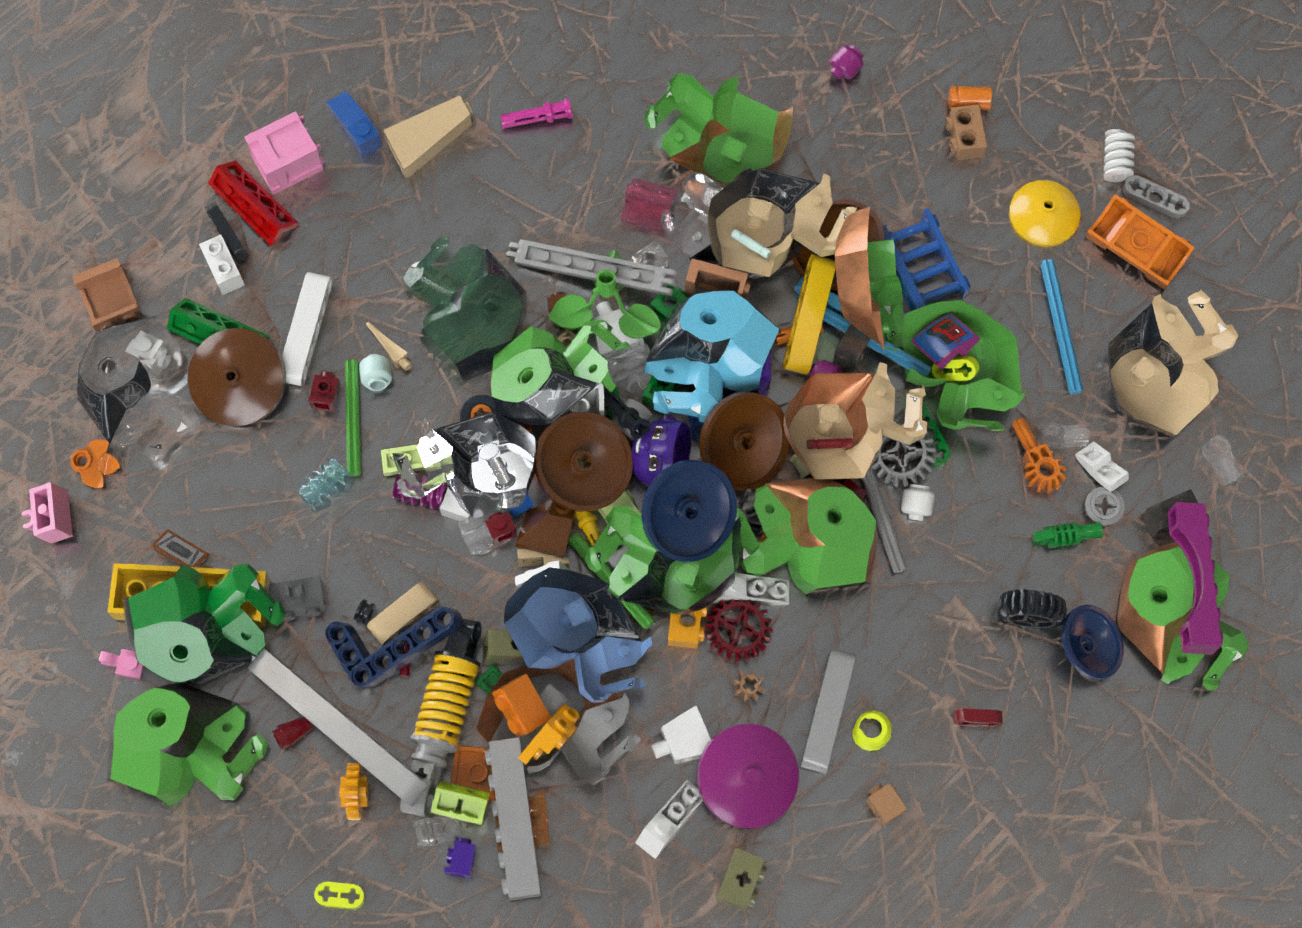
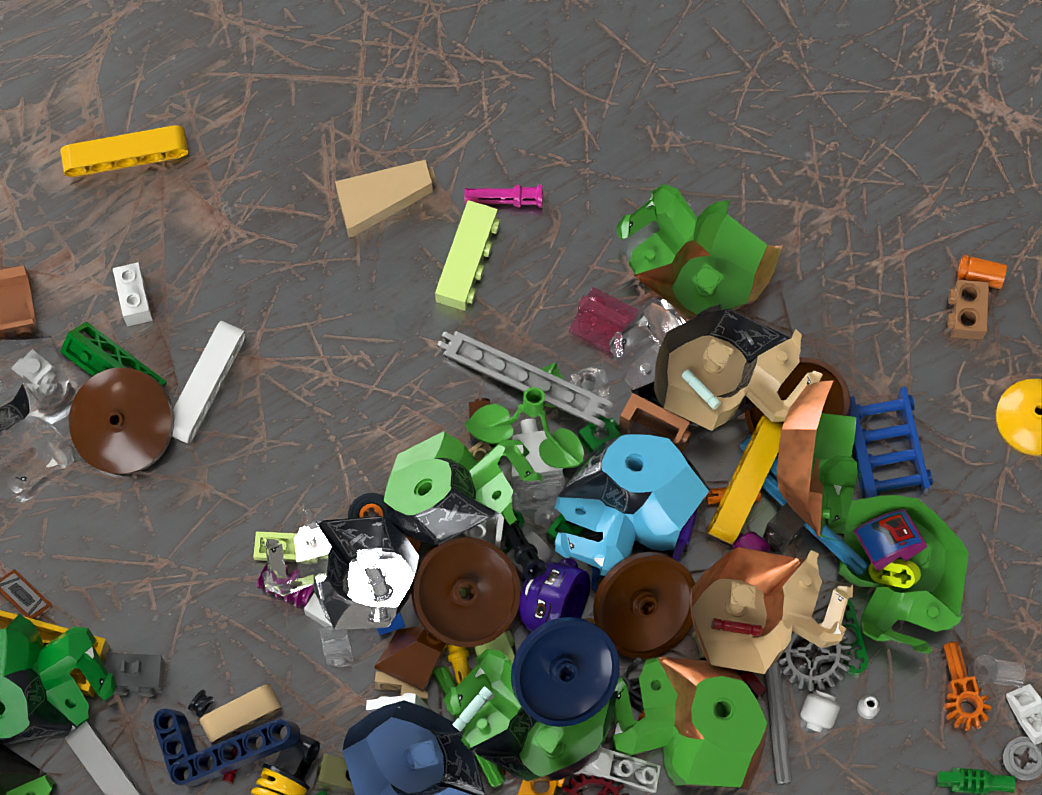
camera: 15 degrees right, 0 degrees up
black beam [204,202,249,264] -> none
red fence [208,161,299,246] -> none
bright pink container [244,111,325,195] -> none
clear light blue piece [297,457,352,511] -> none
dark red brick [308,372,341,412] -> none
blue slope [326,91,382,158] -> none
bright green axle [345,360,361,477] -> none
light aqua head [359,354,392,391] -> none
tan piece [366,322,412,371] -> none
clear green piece [402,235,527,381] -> none
dark red brick [484,511,517,547] -> none
magenta head [829,44,864,80] -> none
dark azure axle [1041,259,1083,395] -> none
none -> yellow beam [60,125,189,177]
none -> yellowish green brick [435,200,501,311]
none -> light aqua wheel [452,686,493,732]
none -> white hose [857,695,881,719]

